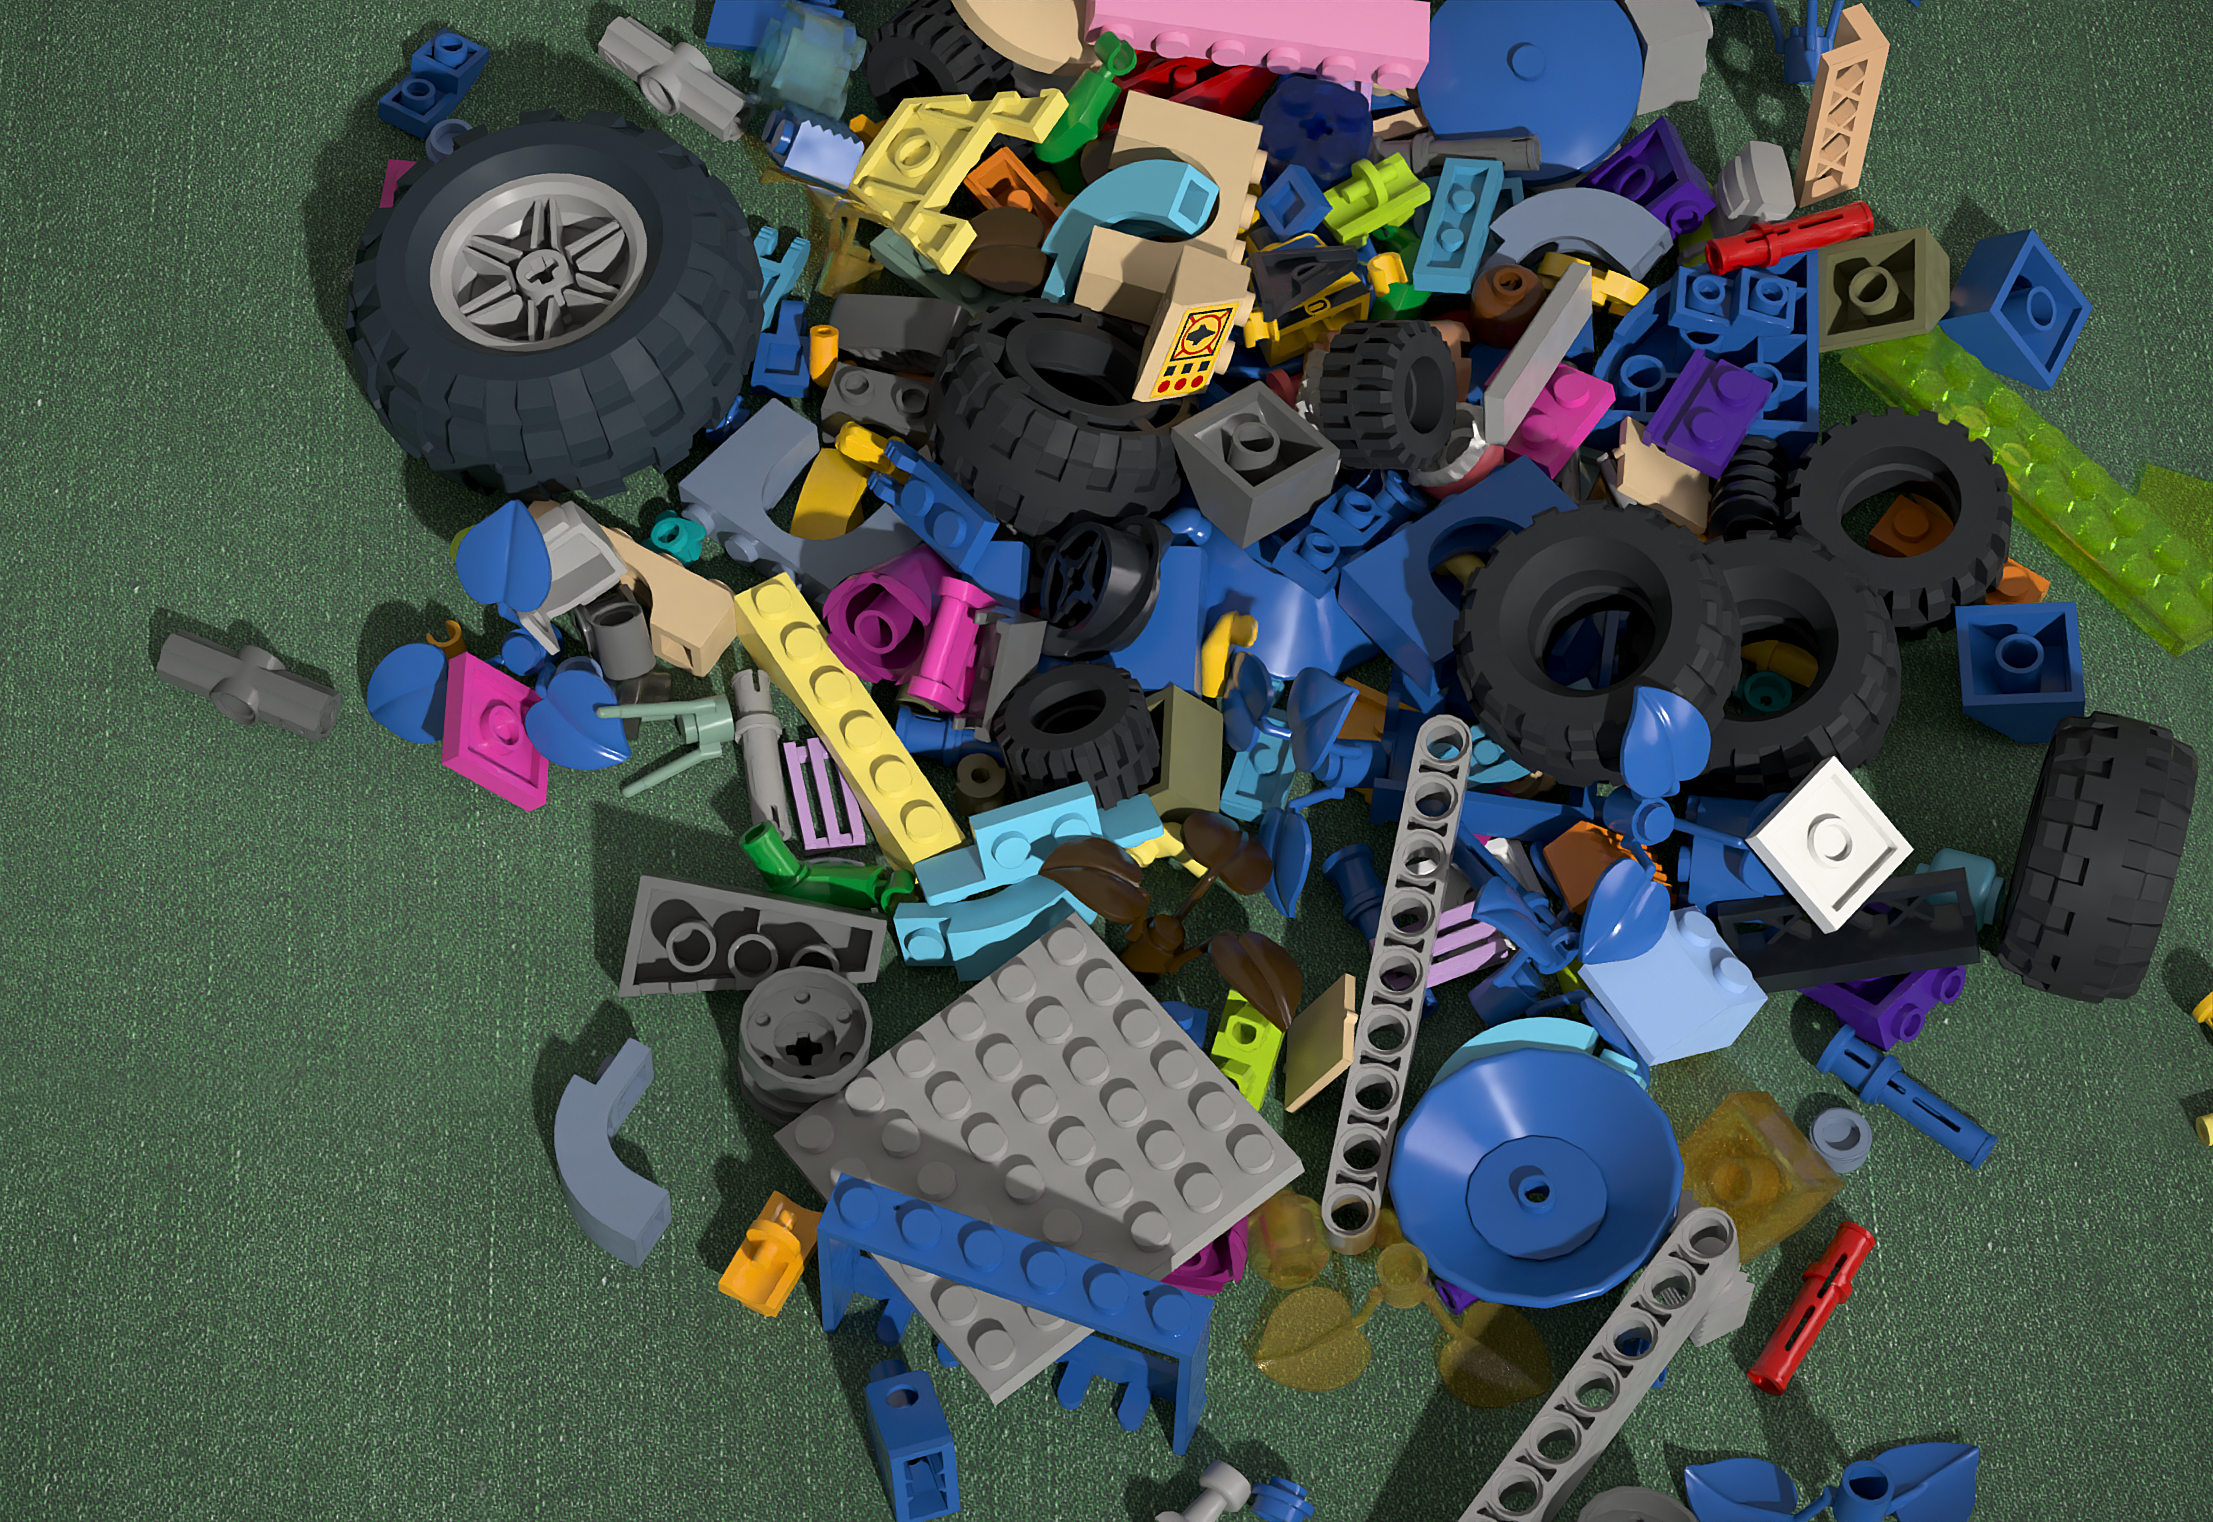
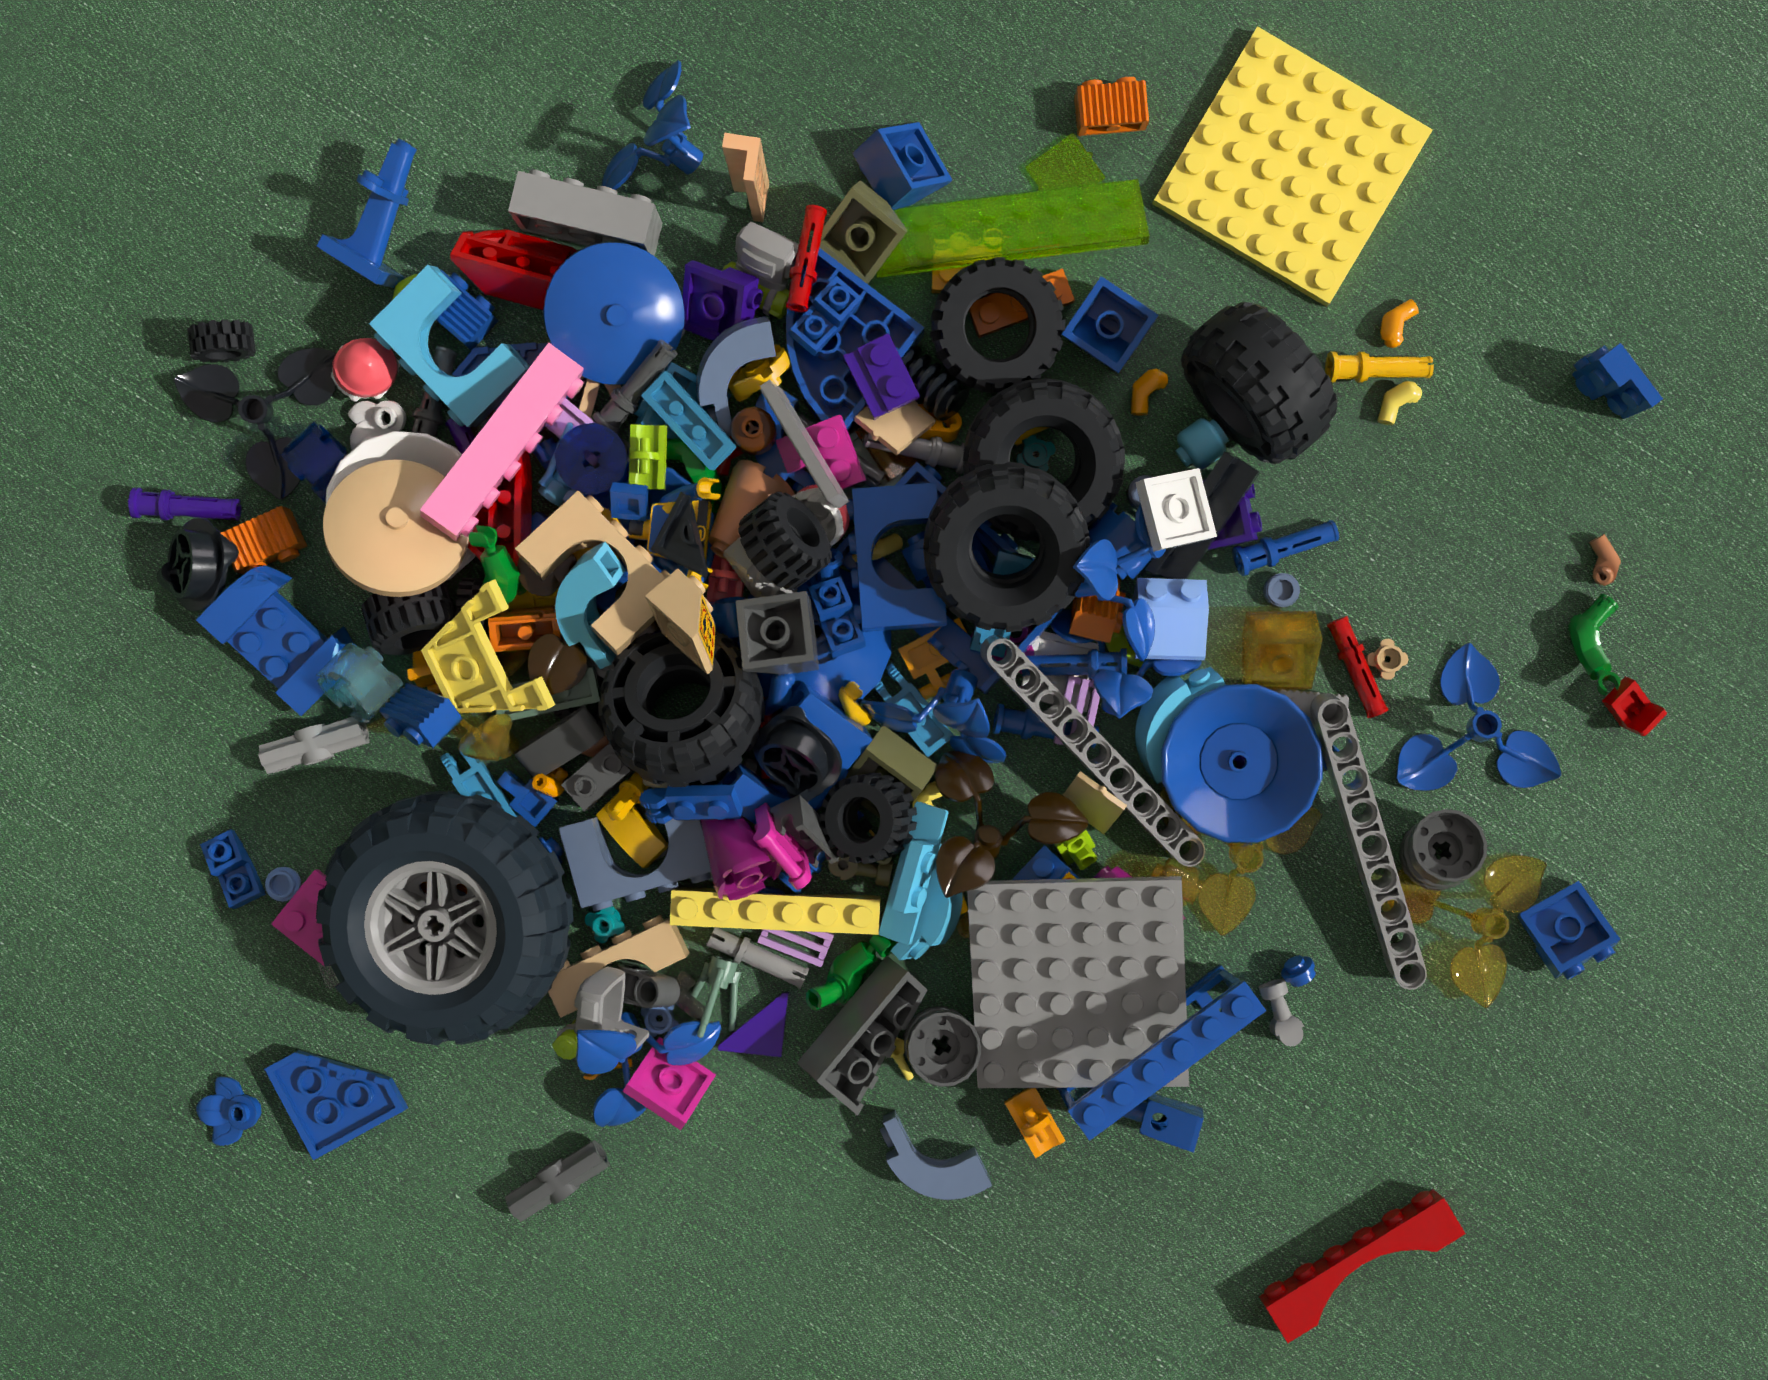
camera: 60 degrees left, 30 degrees up
none -> blue plate [196,1076,262,1146]
none -> blue plate [264,1050,408,1160]
none -> dark purple tile [718,991,789,1057]
none -> light yellow hand [891,1037,914,1081]
none -> light orange arm [1131,368,1168,416]
none -> tan plate [1367,639,1408,680]

